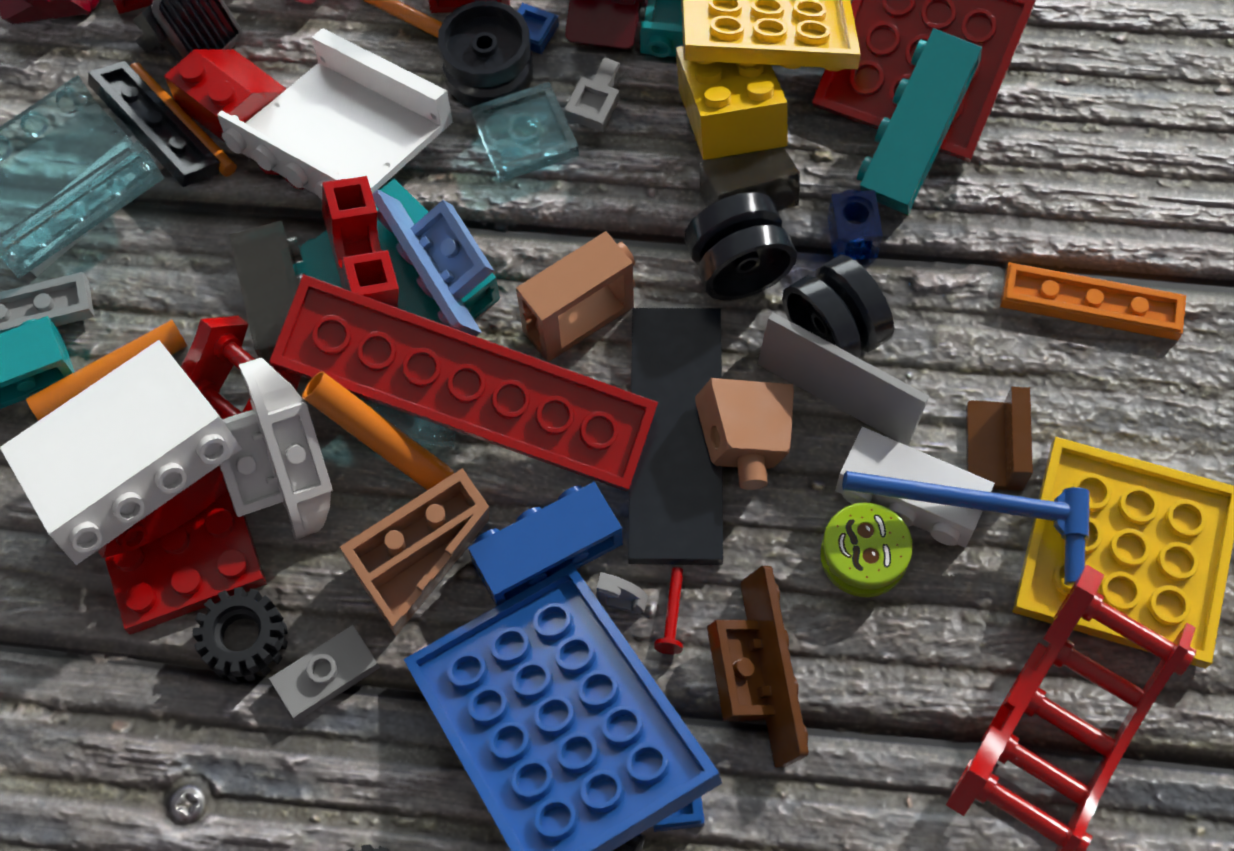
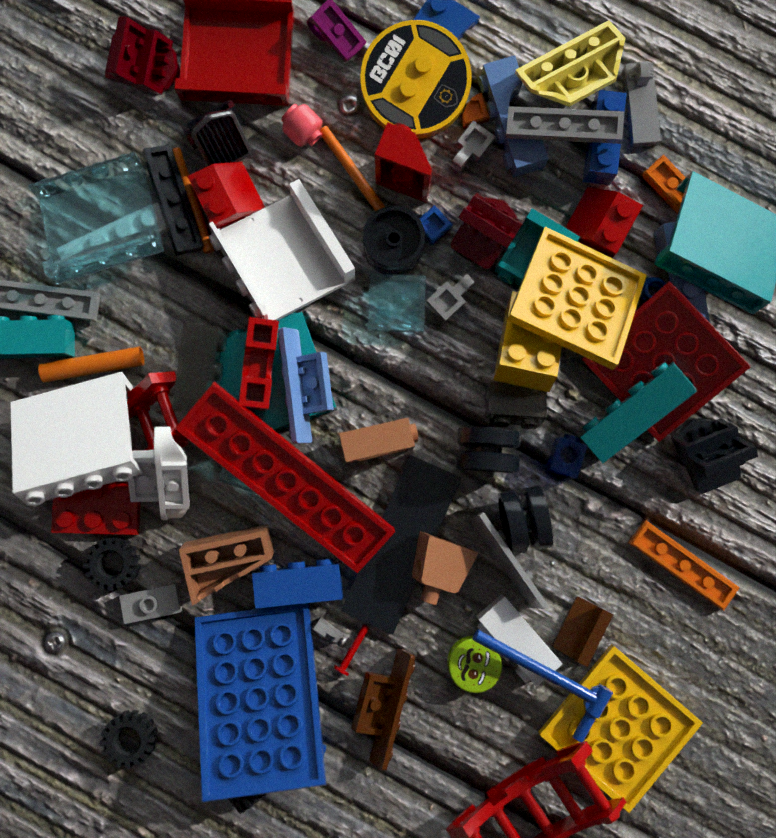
camera: 20 degrees right, 20 degrees up
orange piece [302,371,454,490] -> none
none -> black piece [671,418,758,494]

